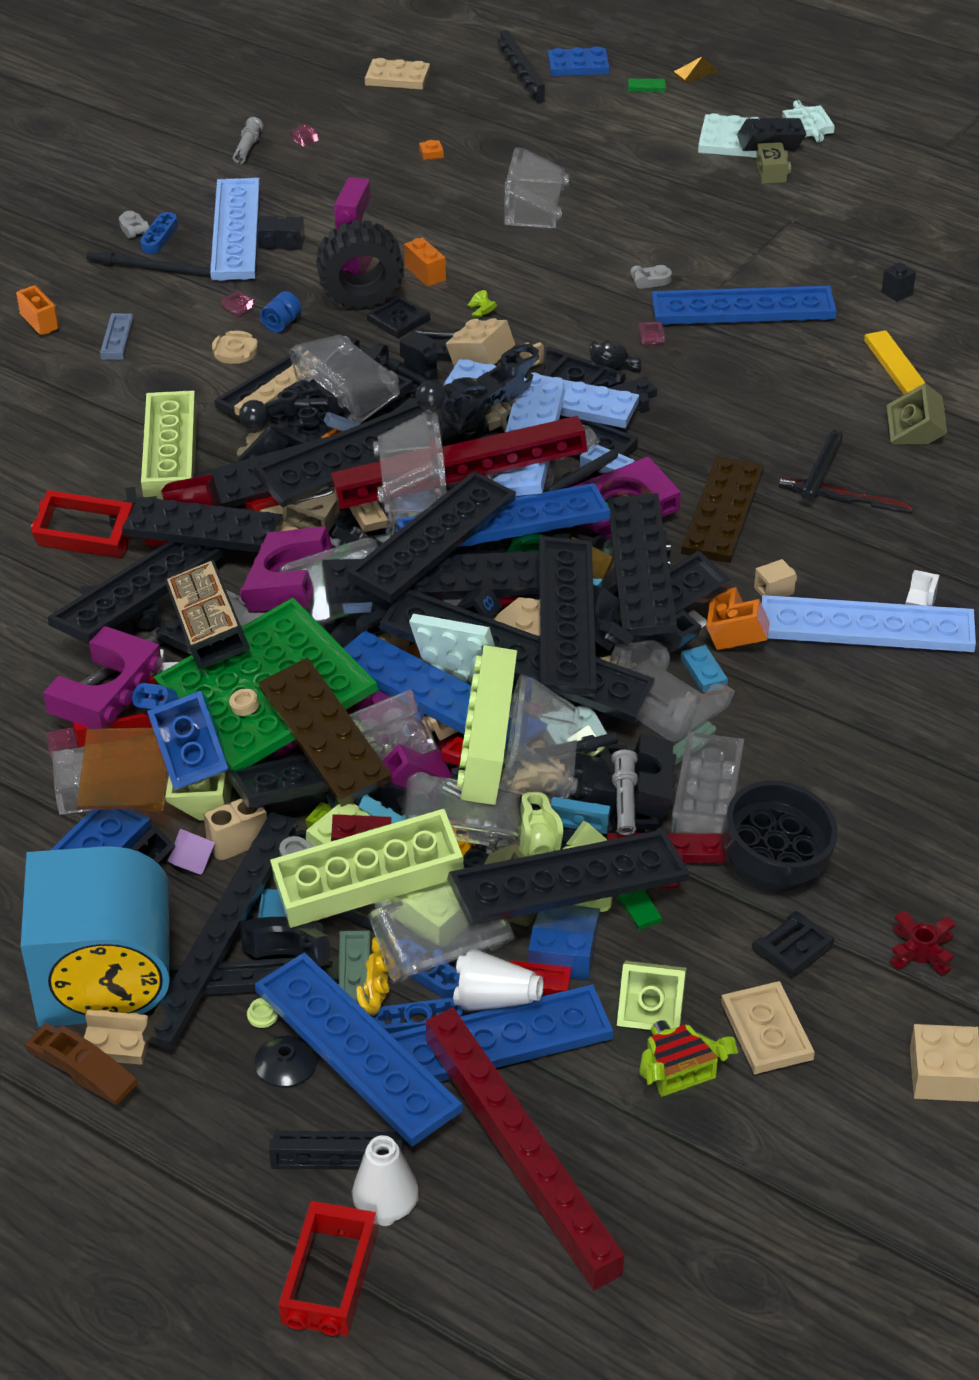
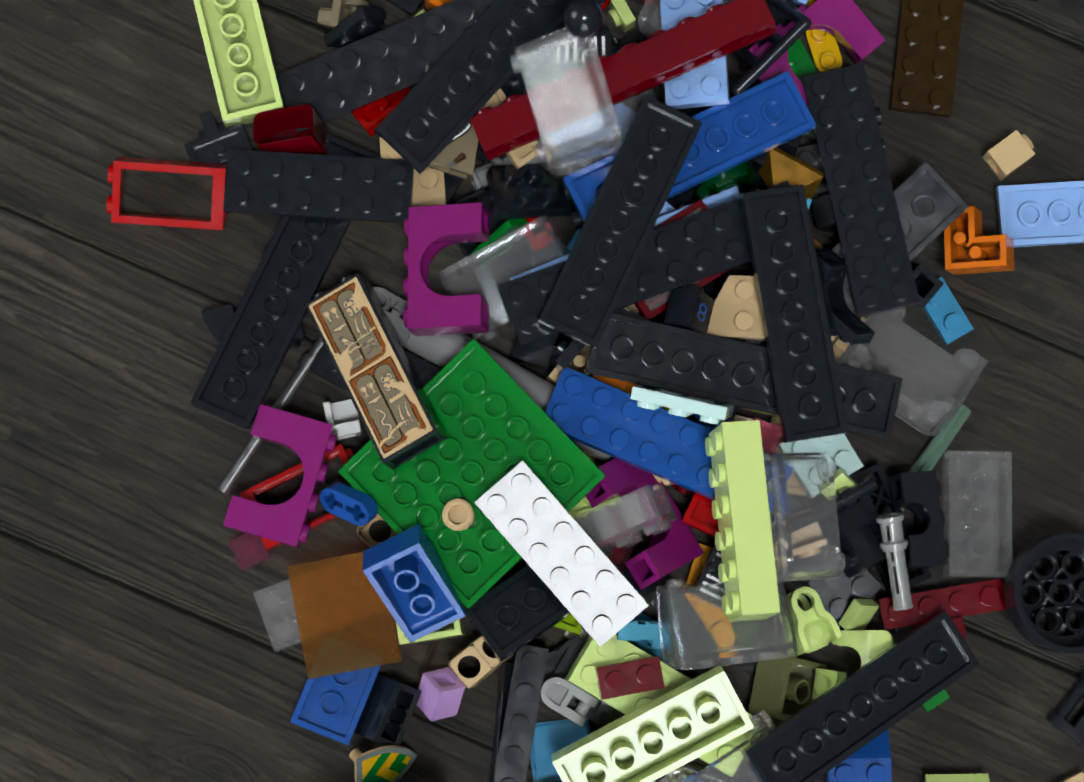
camera: 20 degrees left, 40 degrees up
dark azure plate [551,797,610,834] -> none

